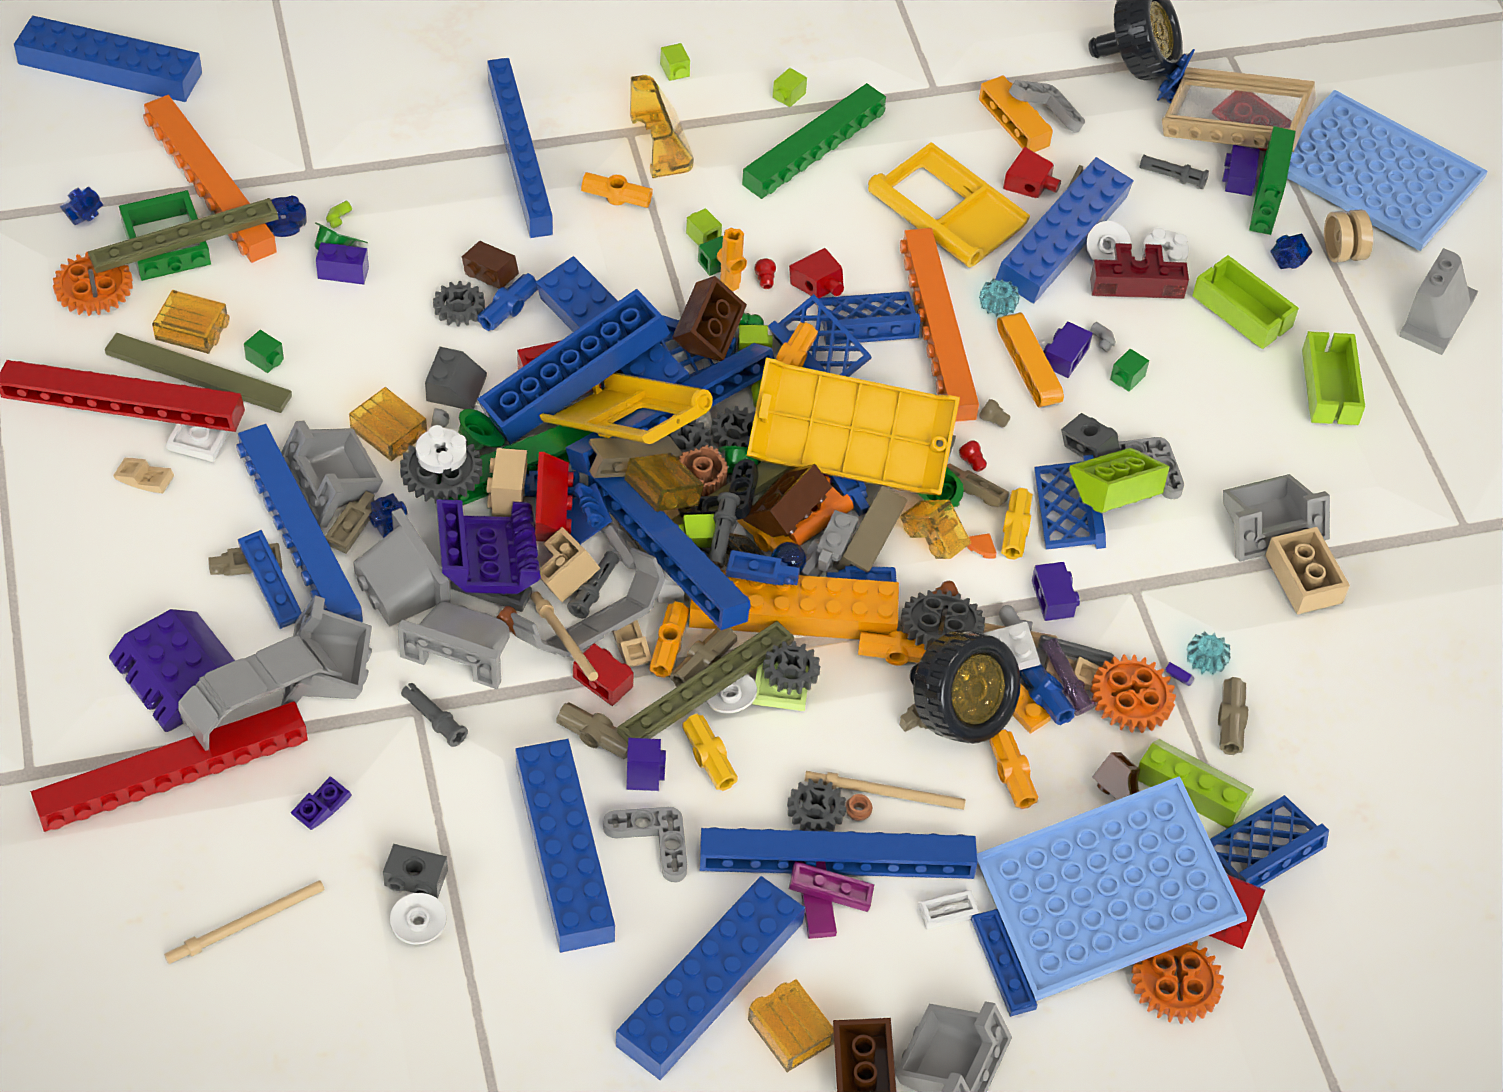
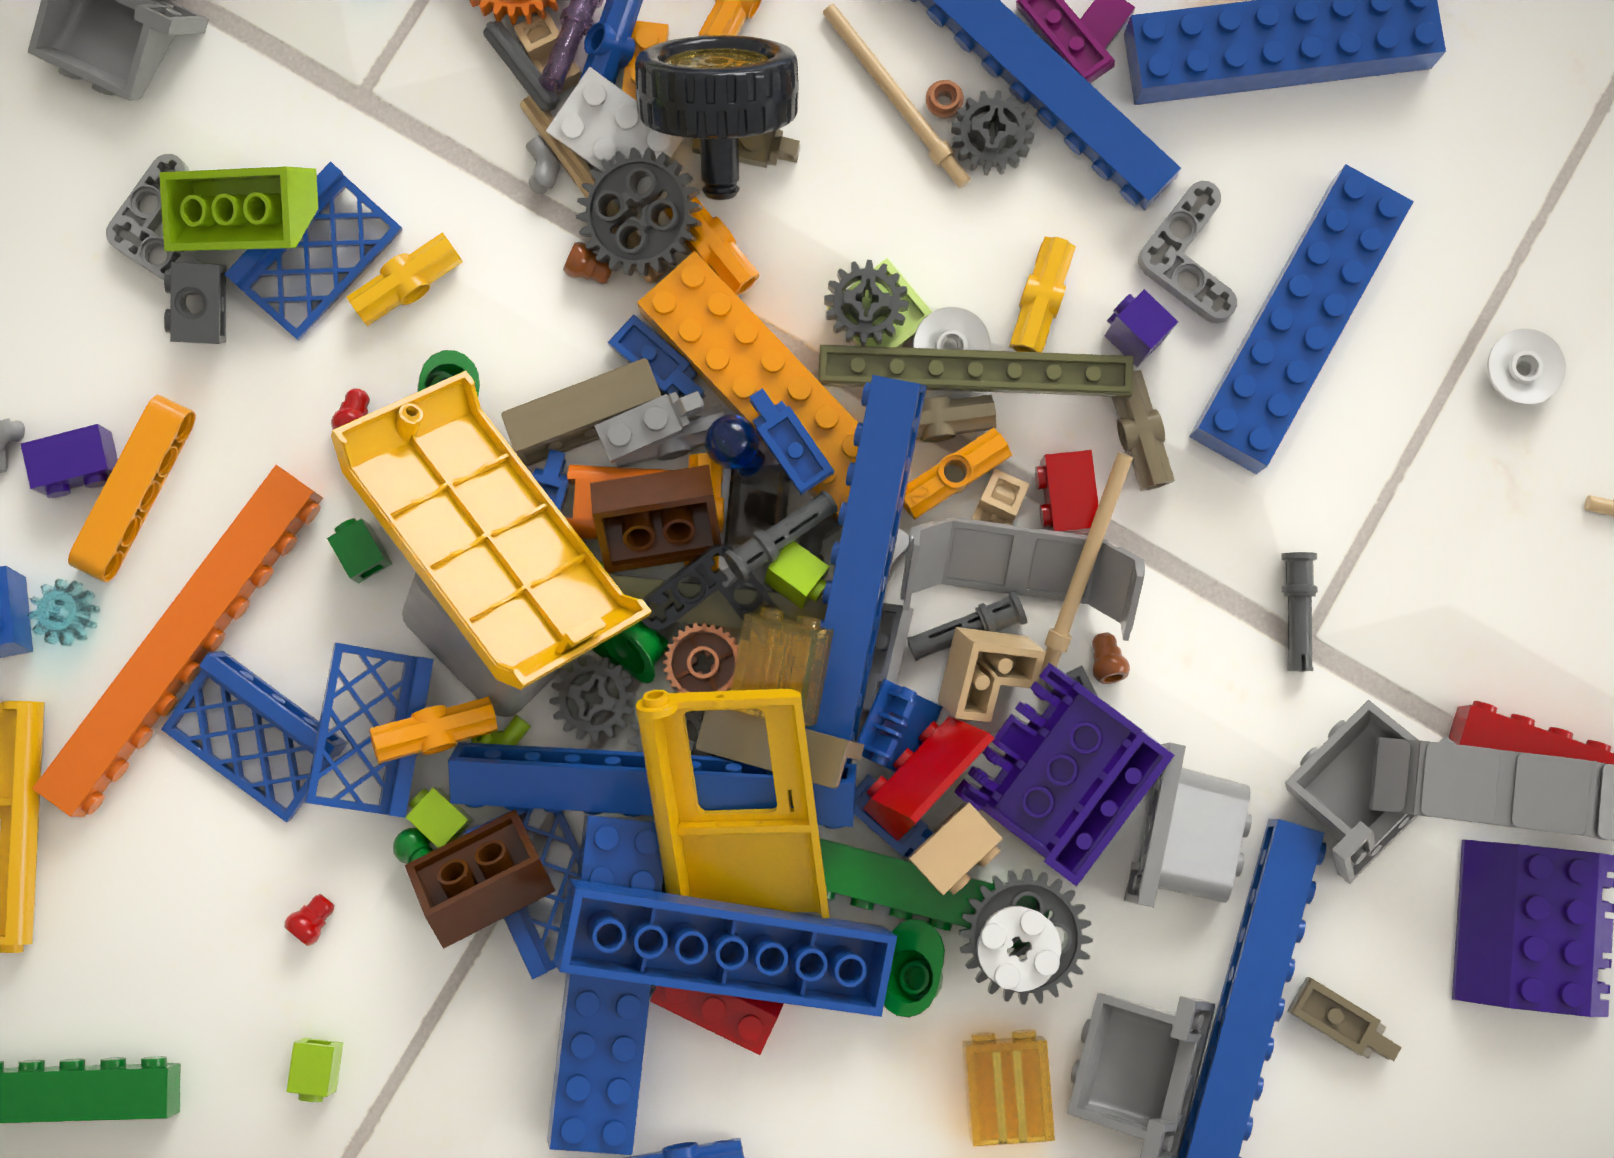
camera: 135 degrees left, 30 degrees up
blue tile [238,530,302,629] -> none
dark purple slope [291,776,352,830] -> none
dark tan hinge [325,491,376,554] -> none
clear blue brick [369,493,408,538] -> none
dark grey brick [383,844,448,899] -> none
light grey windscreen [397,602,510,689] -> none
dark grey slope [425,346,487,409] -> none
light grey hinge [431,408,450,428] -> none
green brick [698,235,723,276] -> none
light orange piece [717,227,747,291] -> none
red torso [789,248,844,298] -> none
clear yellow brick [899,500,971,559] -> none
dark tan hinge [947,463,1010,507] -> none
orange tile [965,533,997,559] -> none
dark tan piece [979,399,1011,427] -> none
dark purple brick [1031,562,1080,621] -> none
green brick [1110,348,1150,392] -> none

